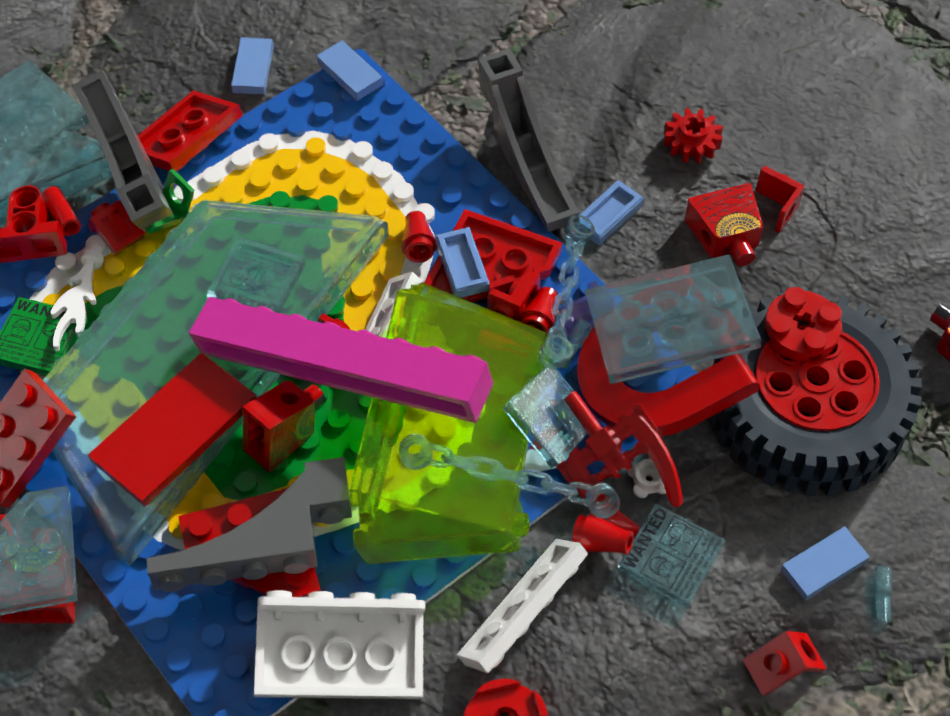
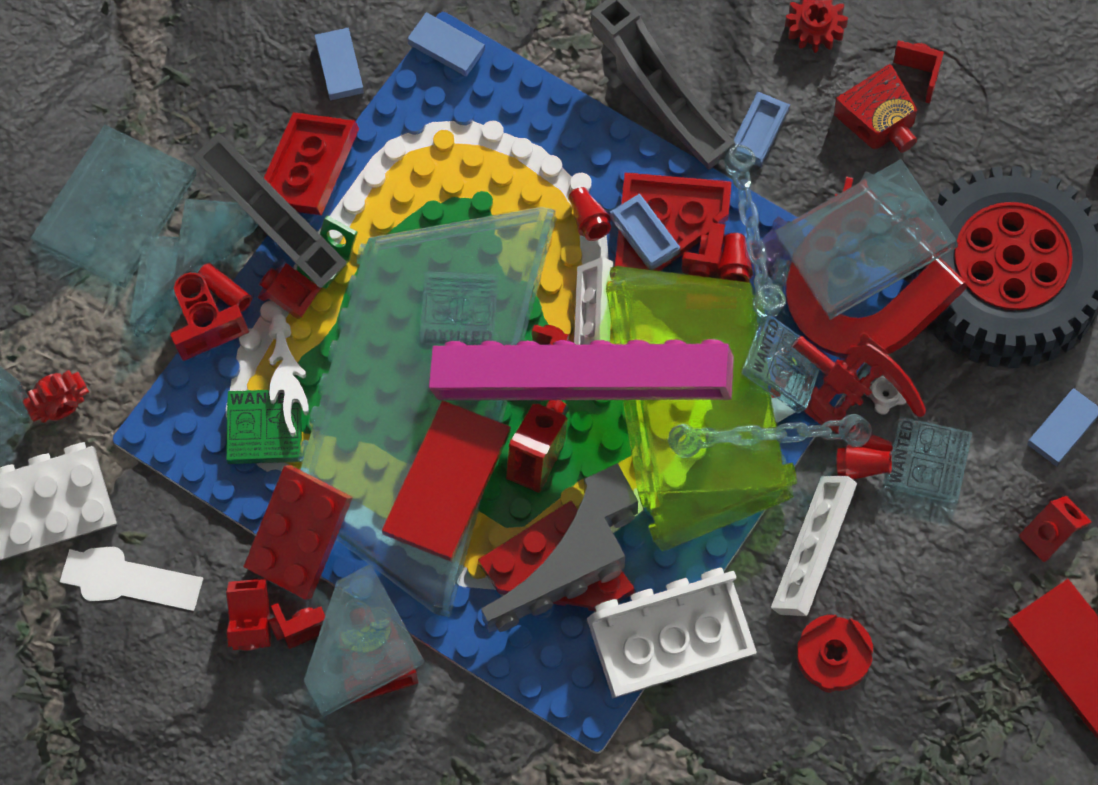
camera: 15 degrees left, 10 degrees up
red plate [764,287,842,361] -> none

